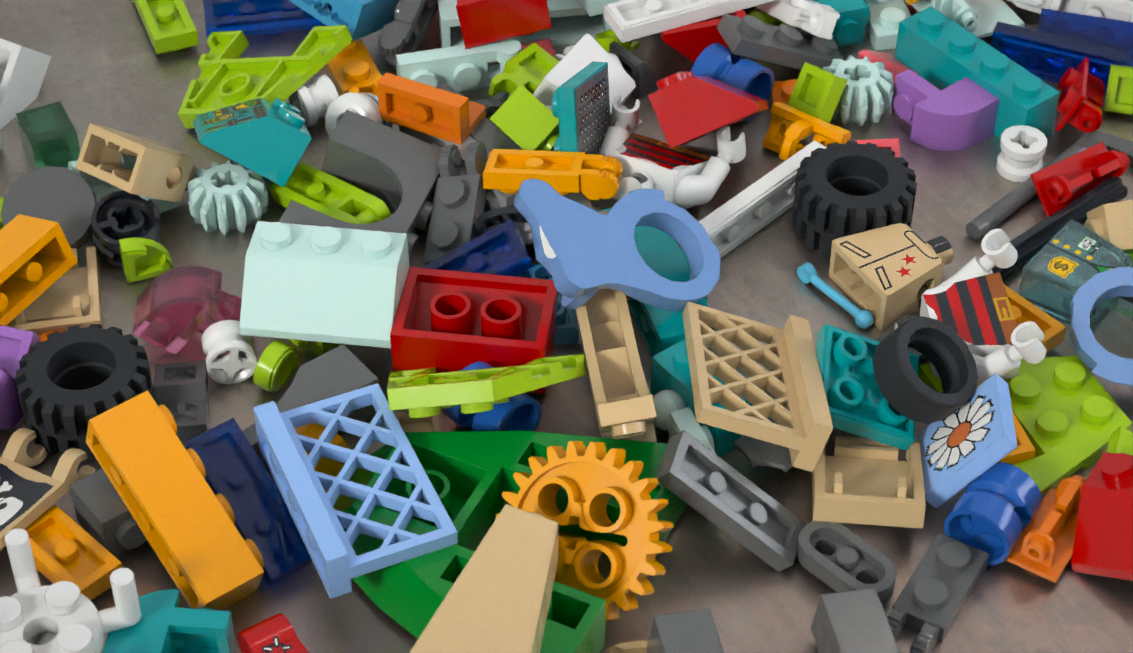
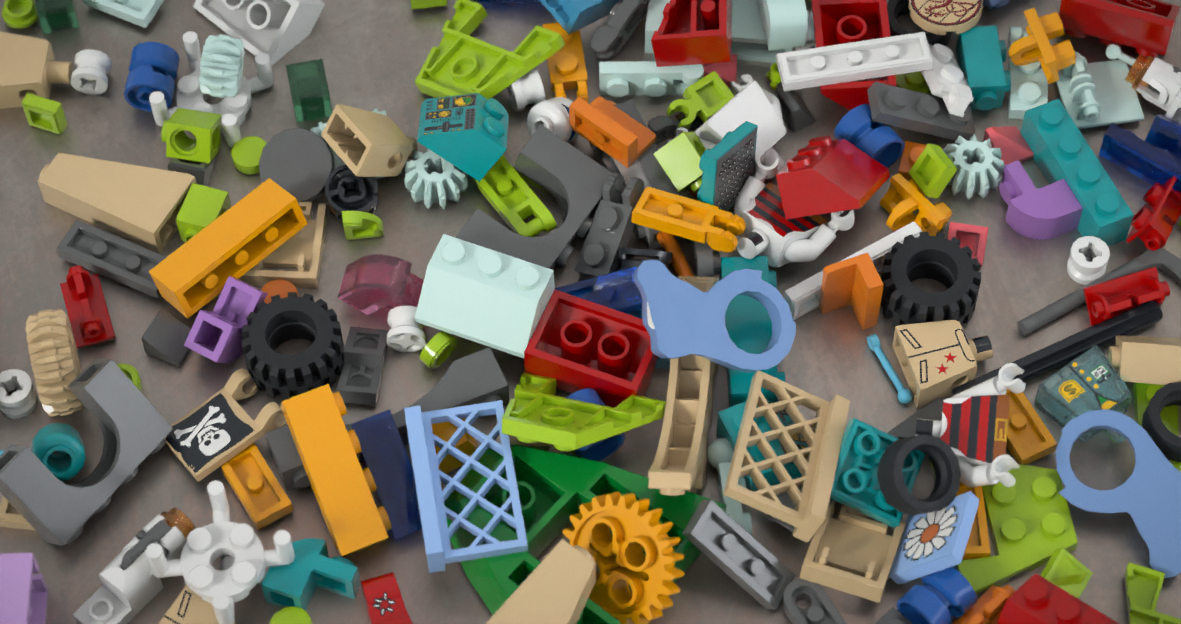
camera: 15 degrees right, 15 degrees up
none -> orange panel [819,253,884,330]

